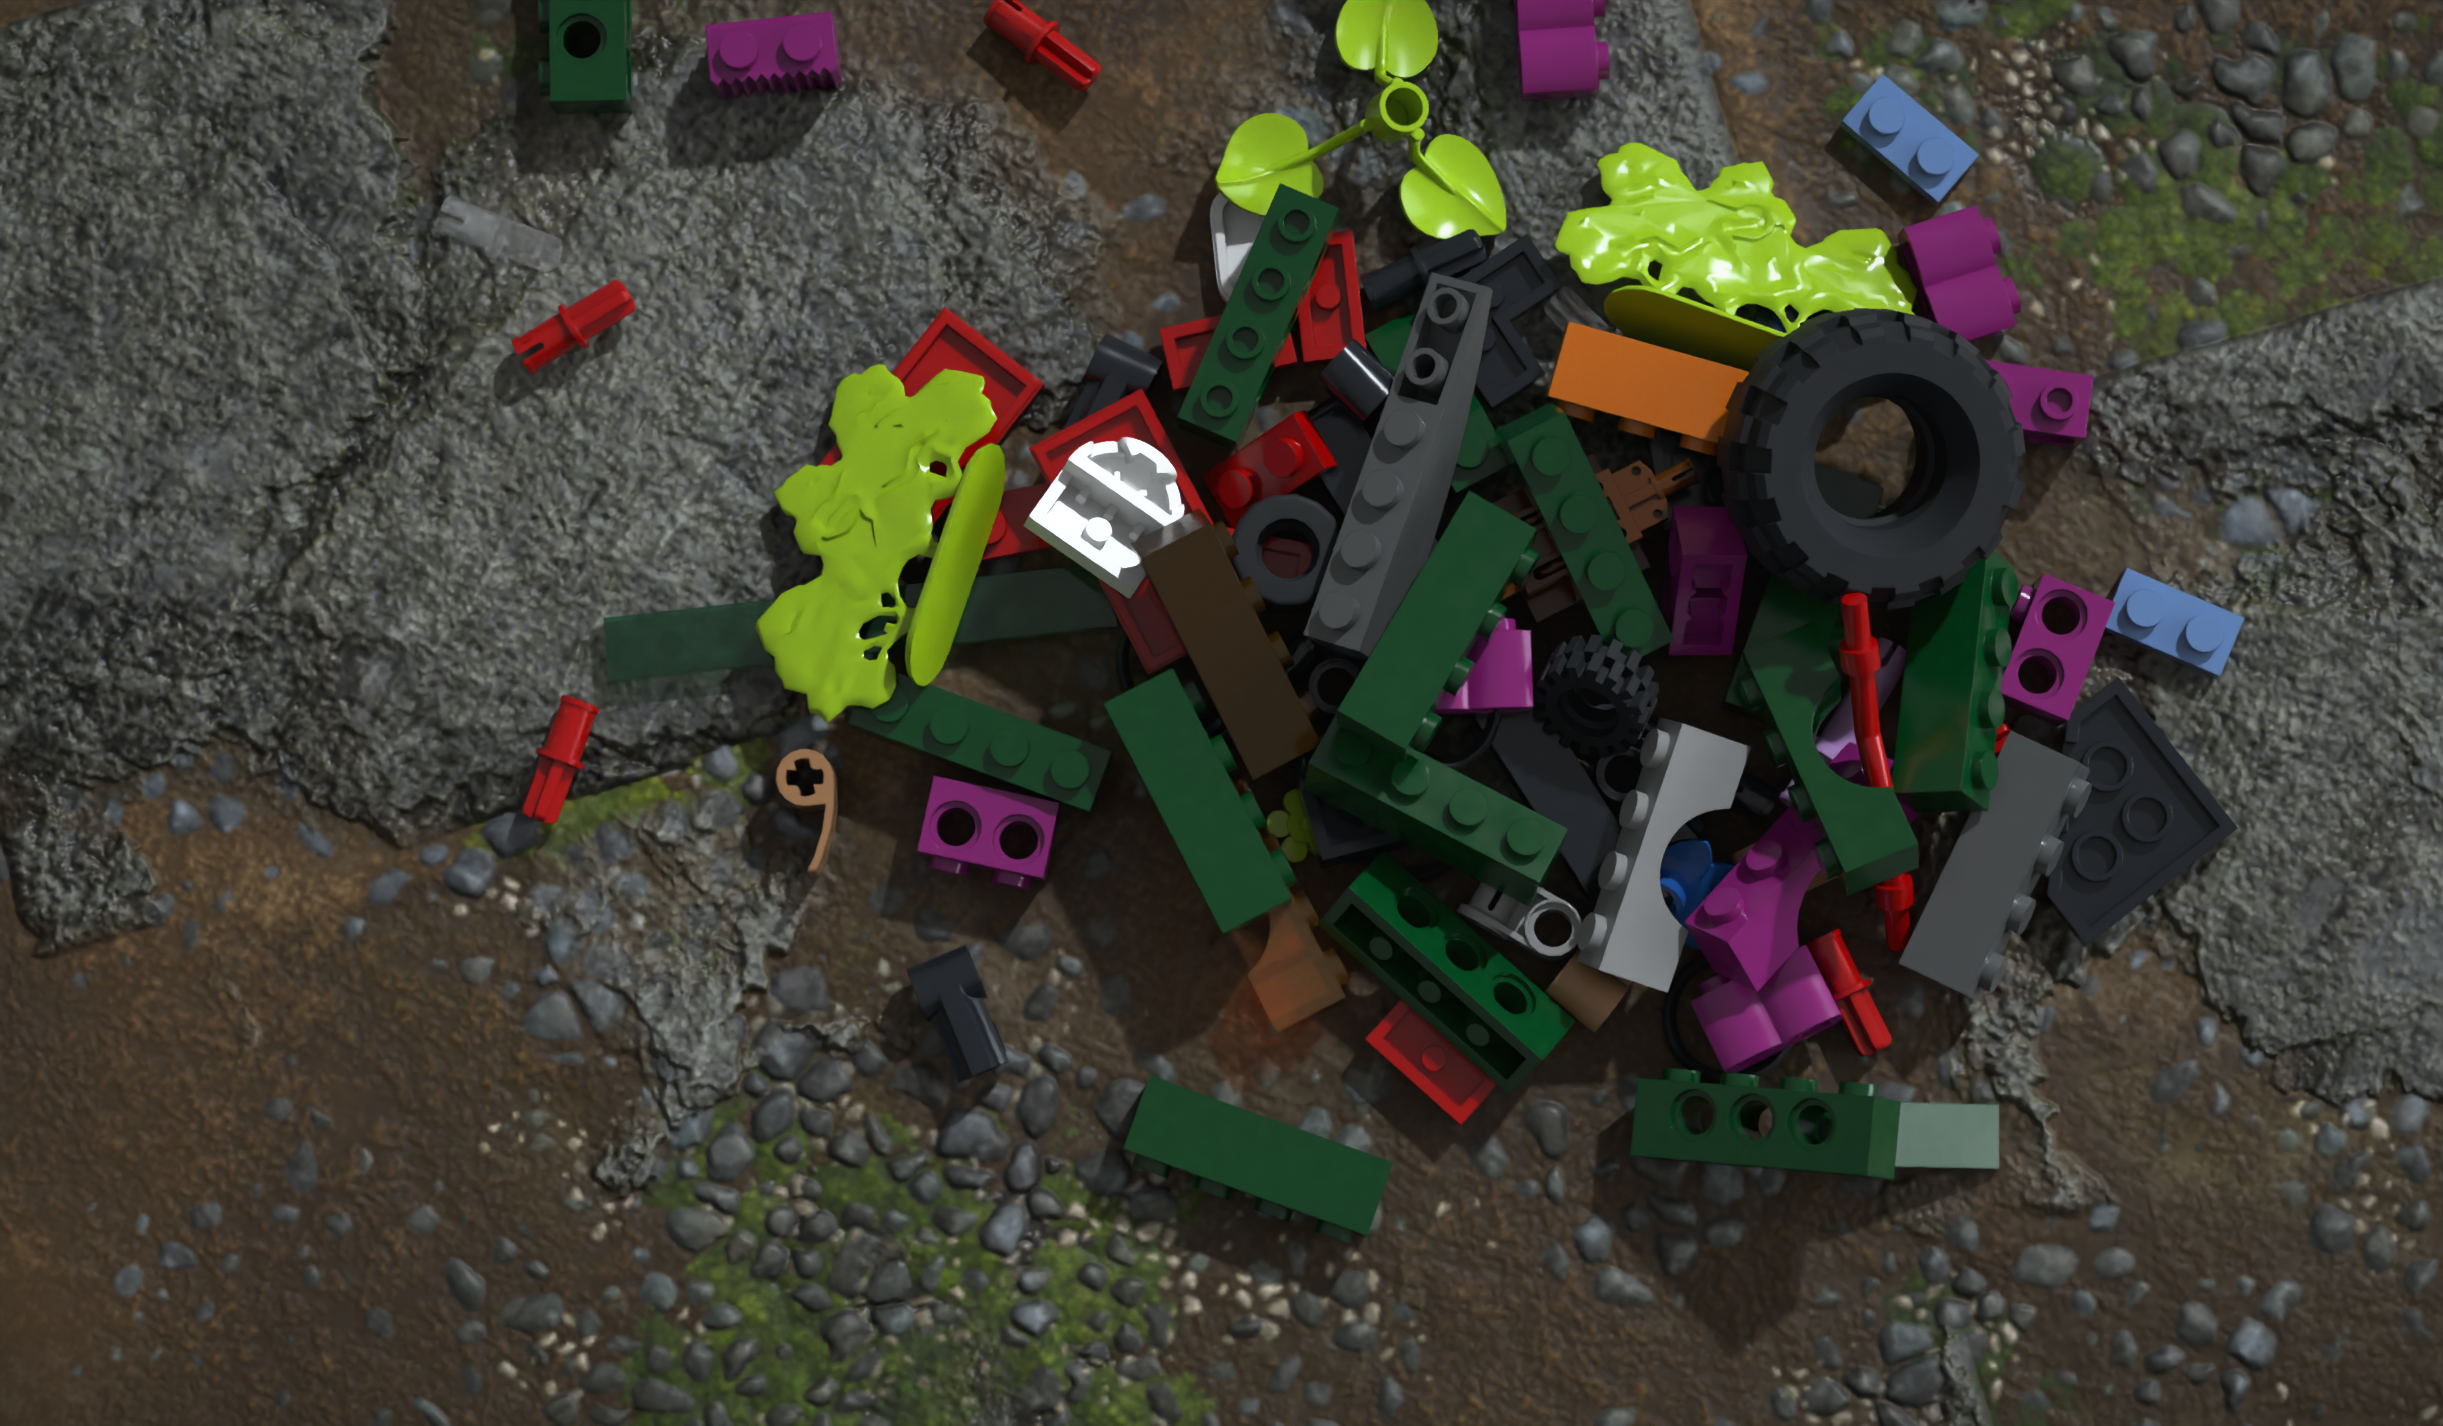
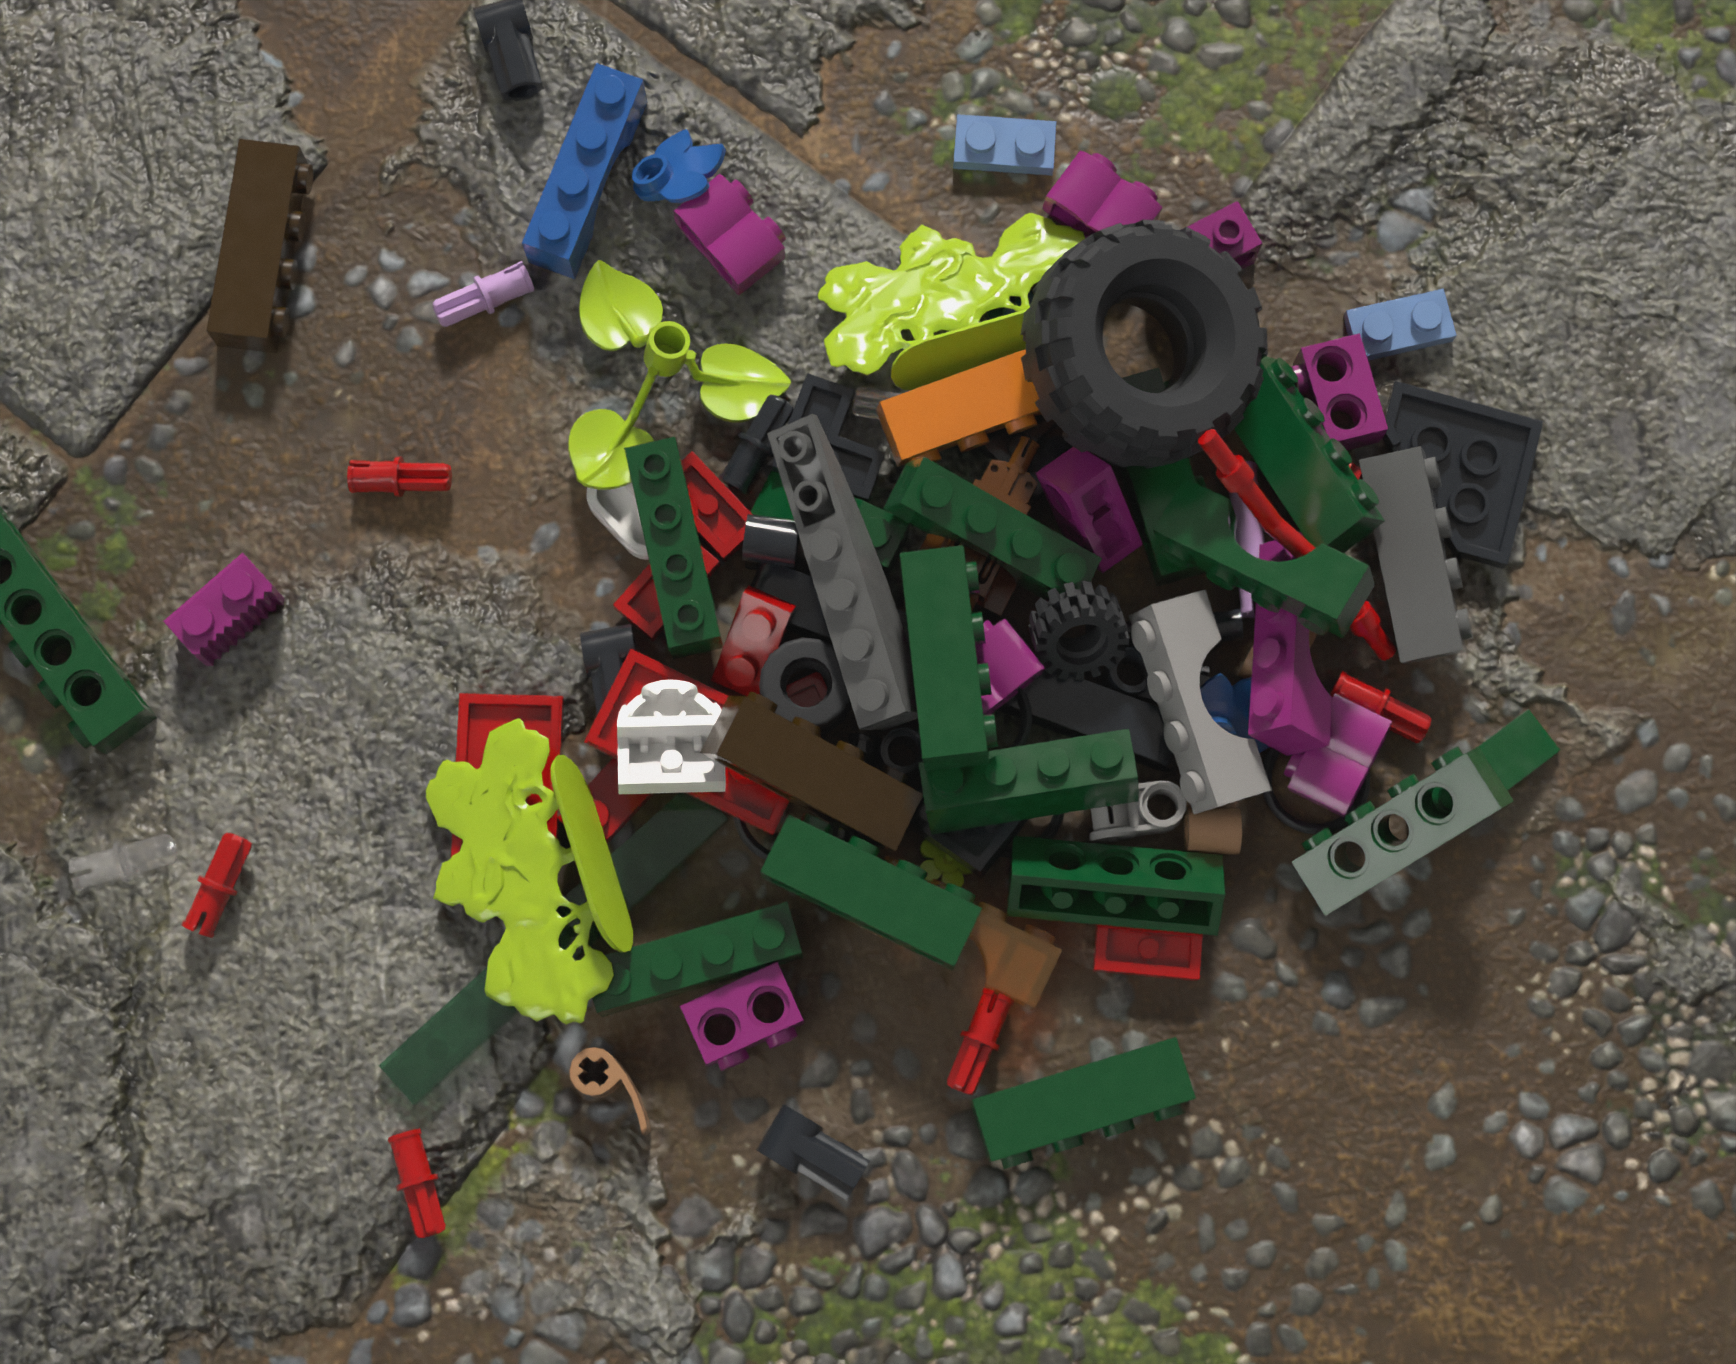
camera: 40 degrees left, 5 degrees down
none -> red axle [947,988,1014,1095]

